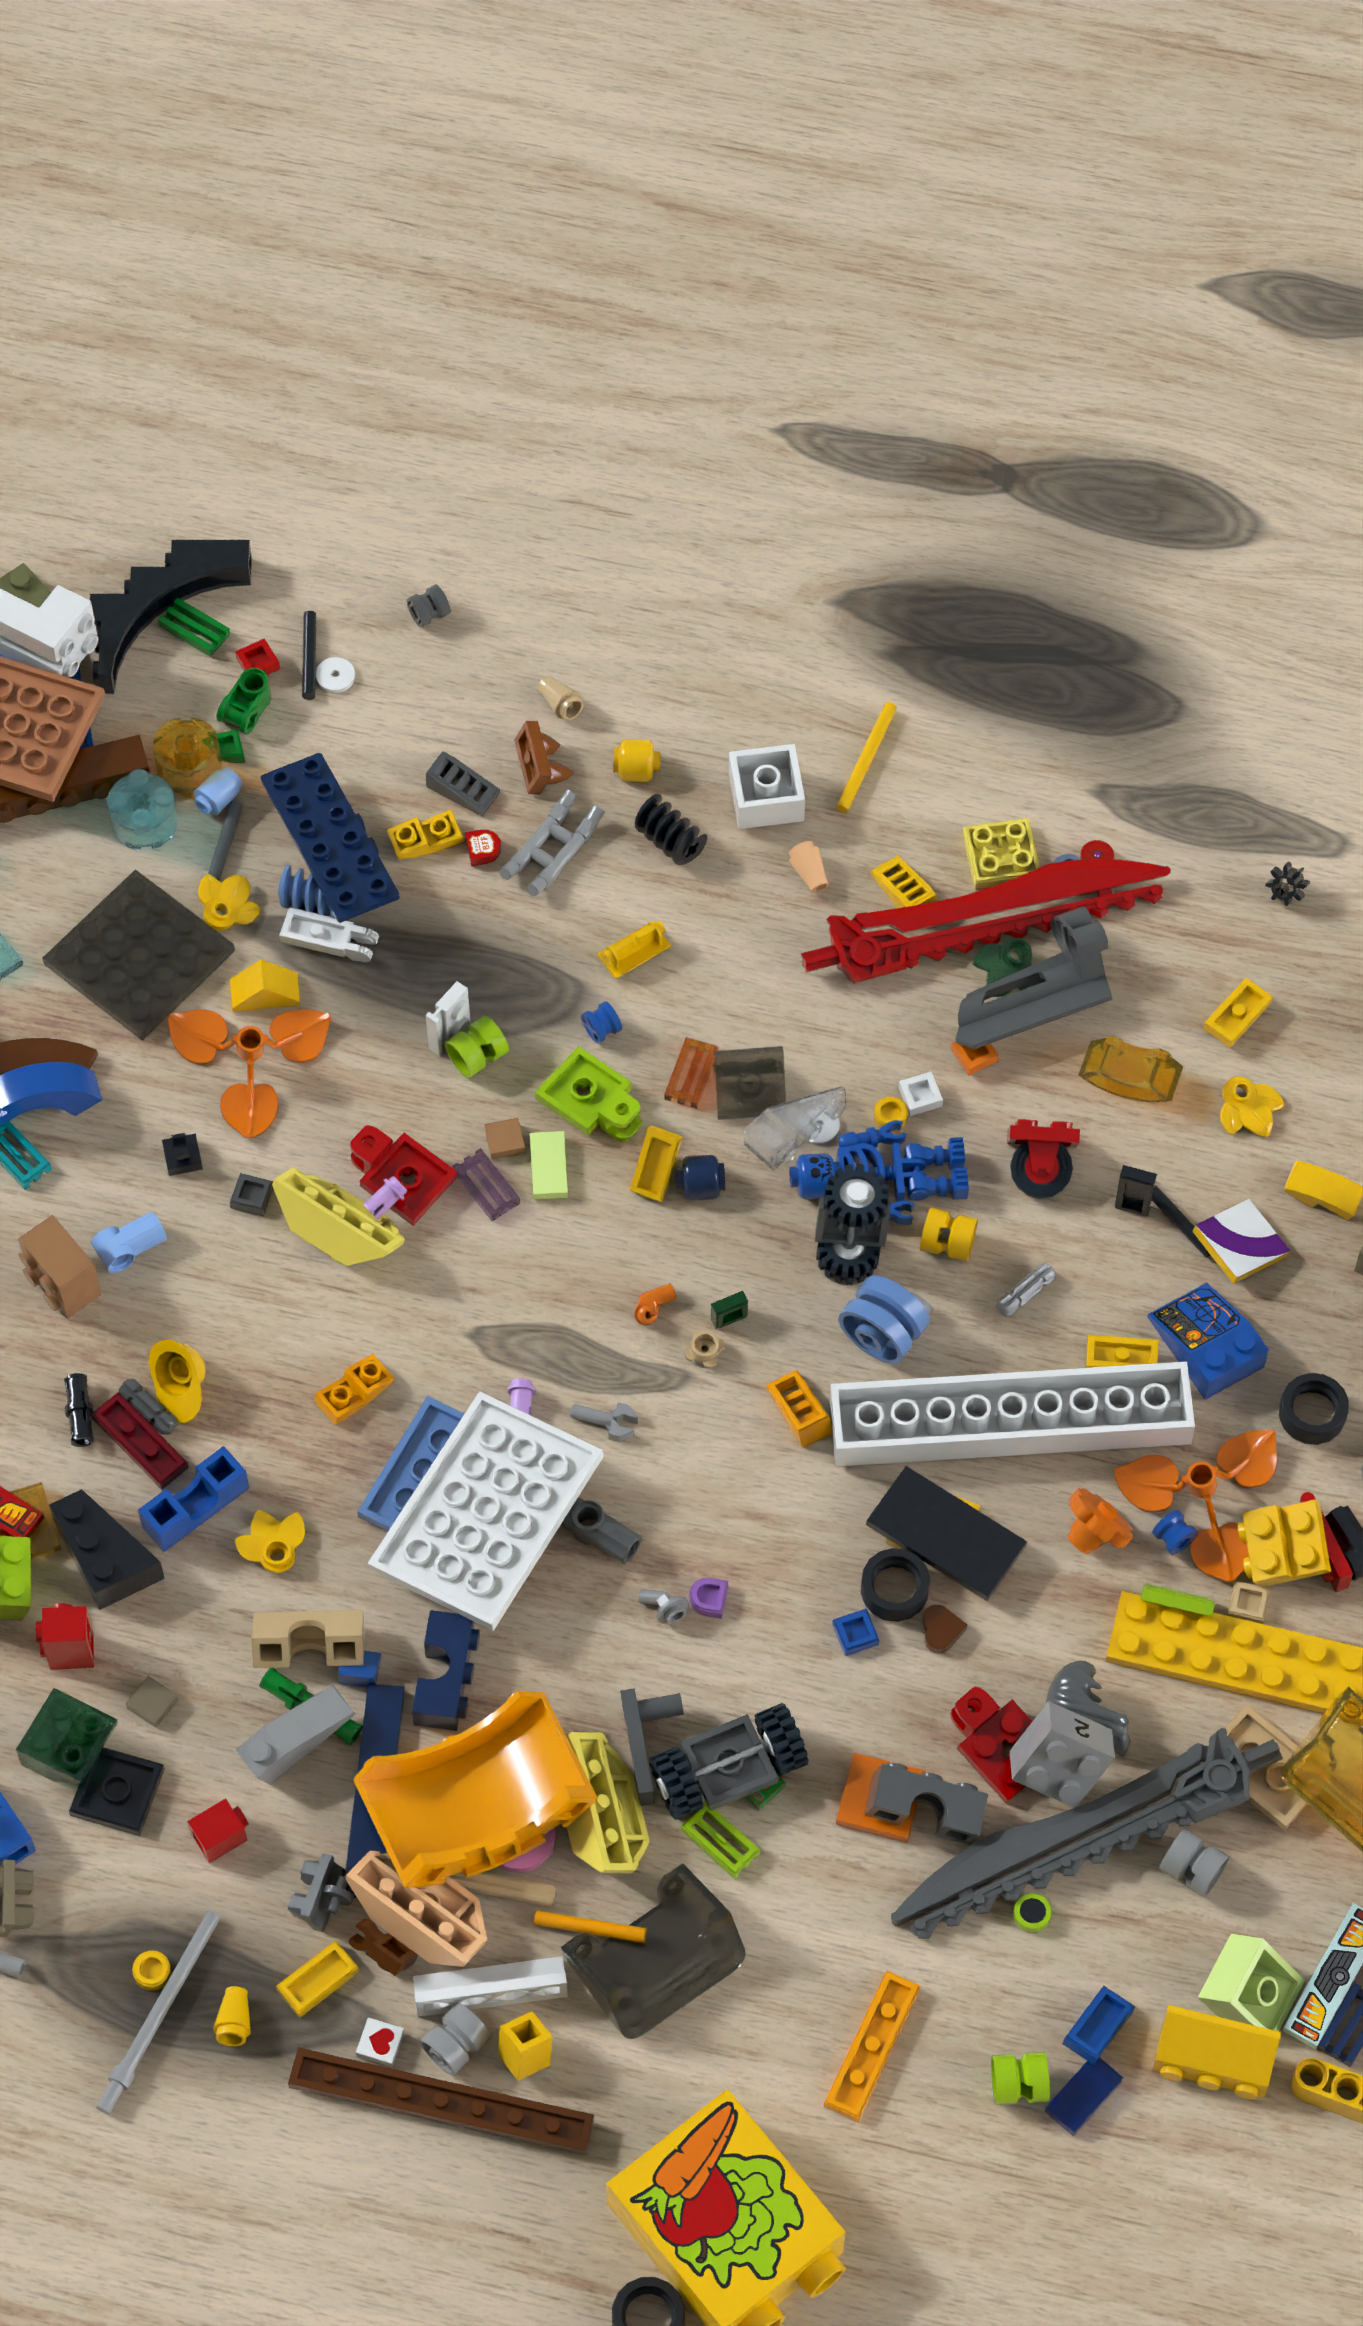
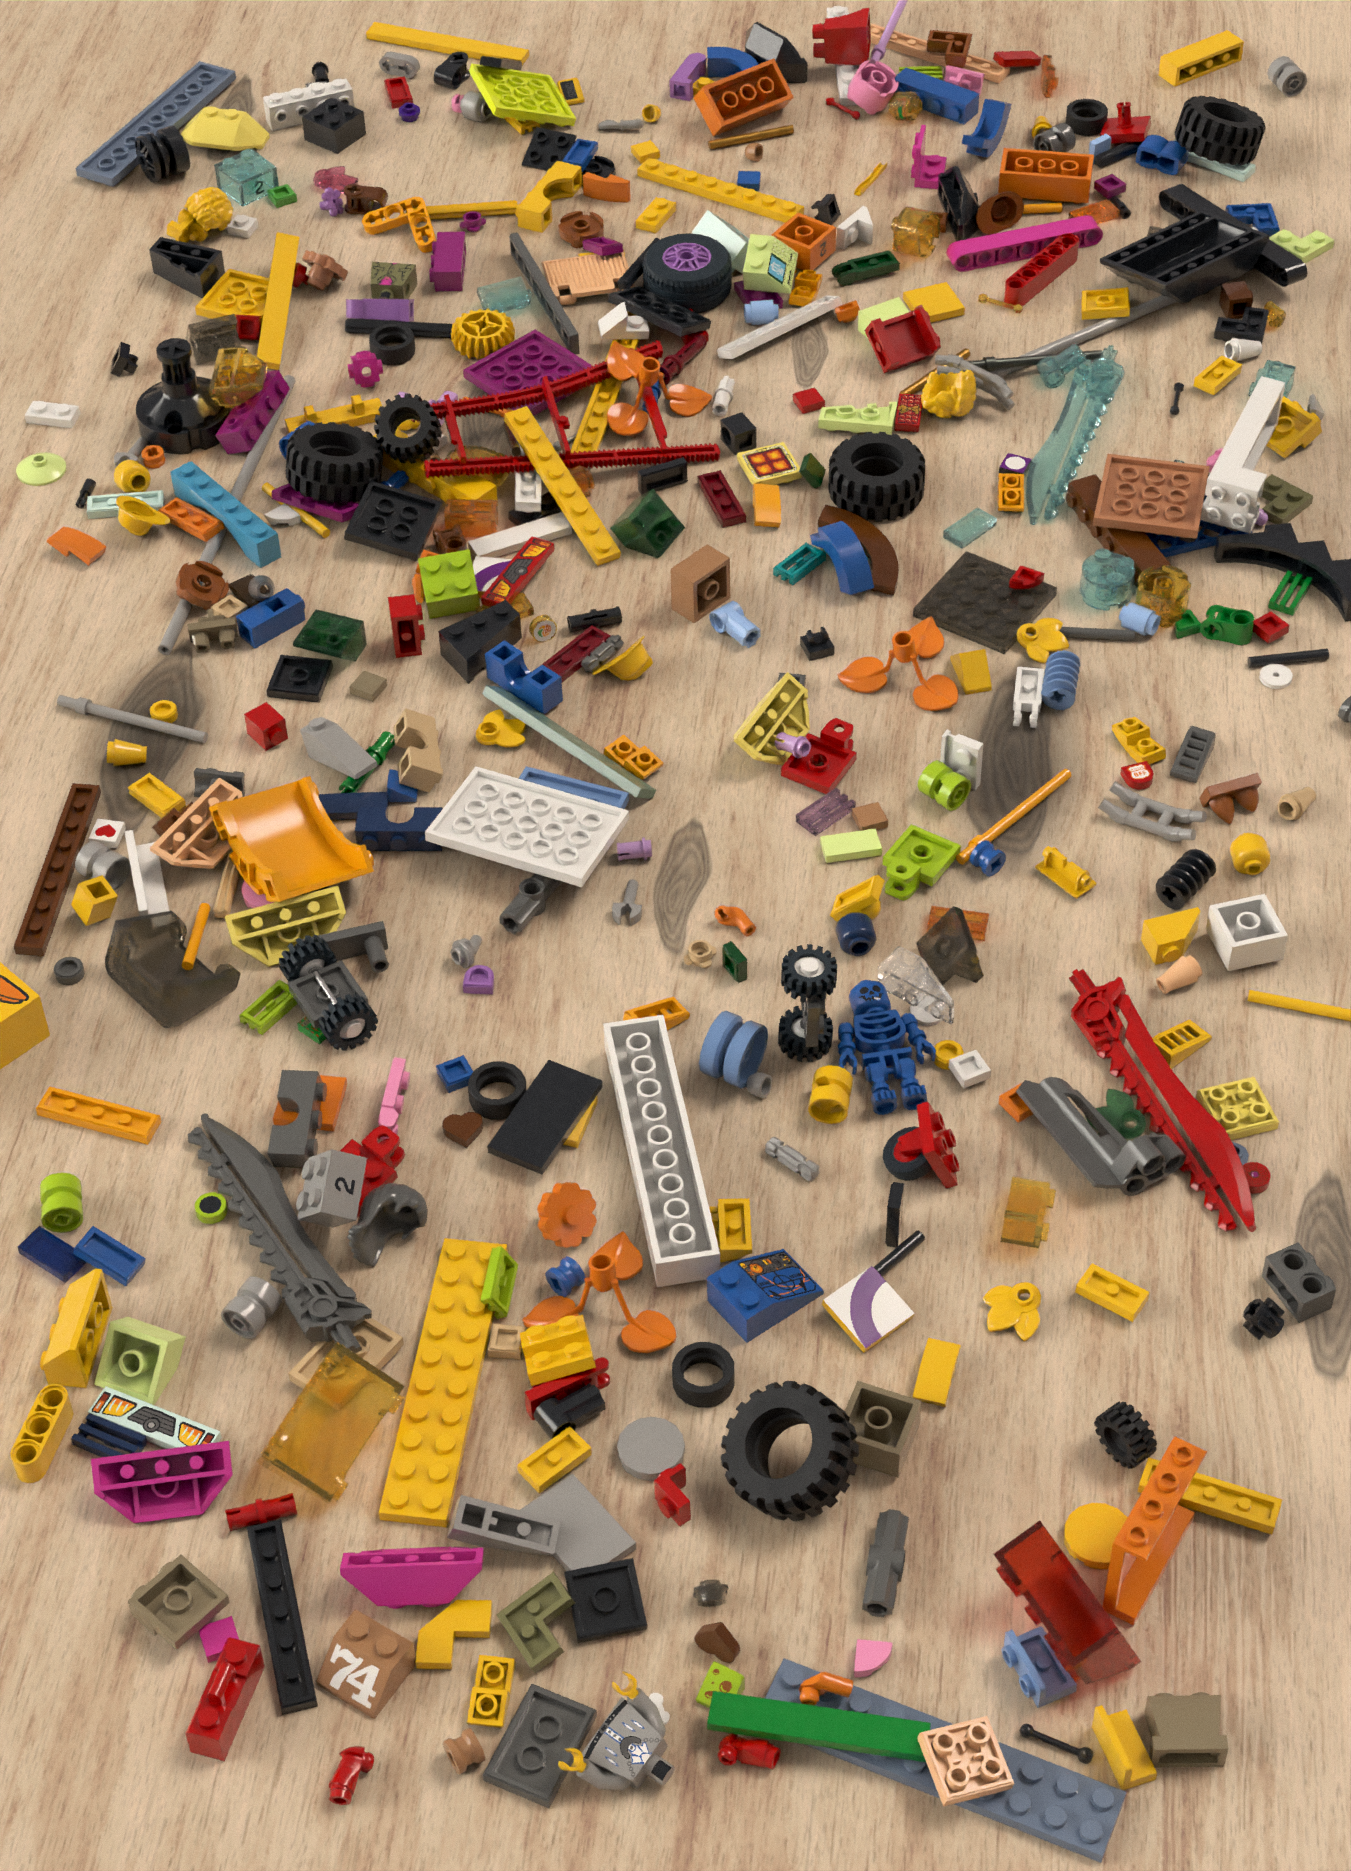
camera: 85 degrees right, 15 degrees down
dark blue bracket [261,753,400,923] -> none
none -> dark grey tile [54,957,85,985]
none -> bright pink hinge [378,1057,410,1140]
none -> tile [482,685,656,799]
none -> tile [529,615,557,642]
none -> light orange bar [956,769,1072,865]
none -> red tile [1009,565,1044,589]
none -> yellow slope [1141,907,1200,965]
none -> dark grey brick [1262,1242,1336,1323]

